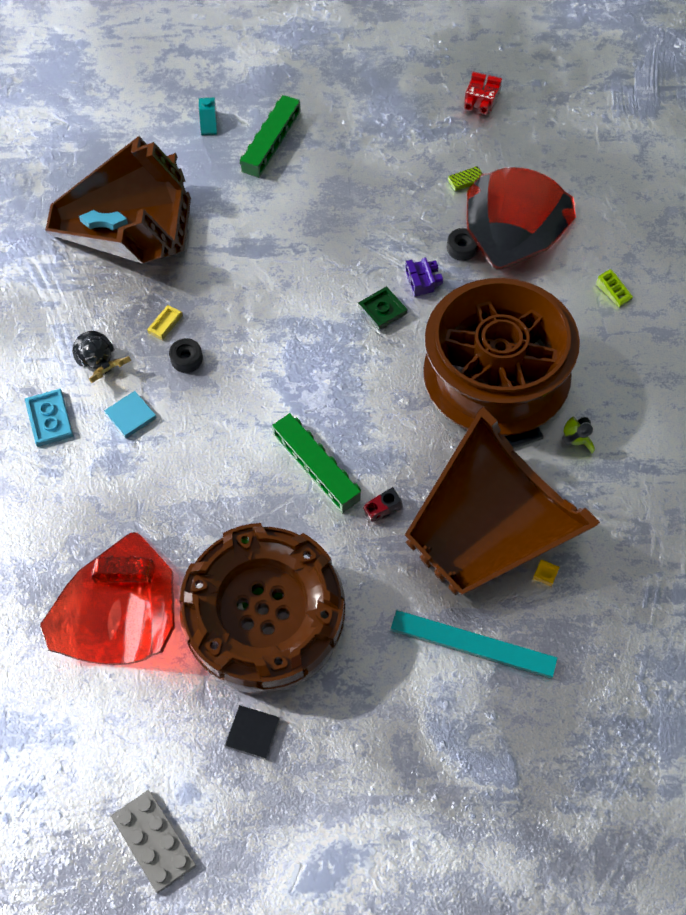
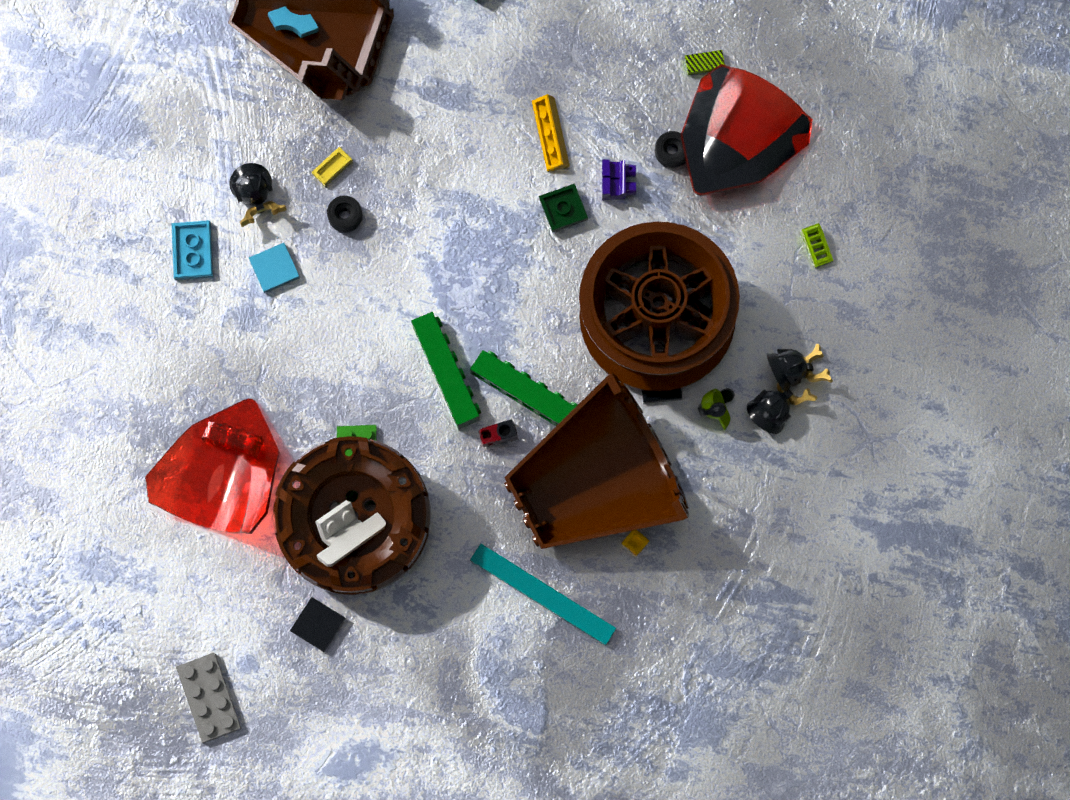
camera: 15 degrees right, 15 degrees up
none -> white plate [315,500,386,567]
none -> green brick [470,350,578,426]
none -> yellow slope [532,94,570,172]
none -> black helmet [747,383,818,434]
none -> black helmet [767,344,833,391]

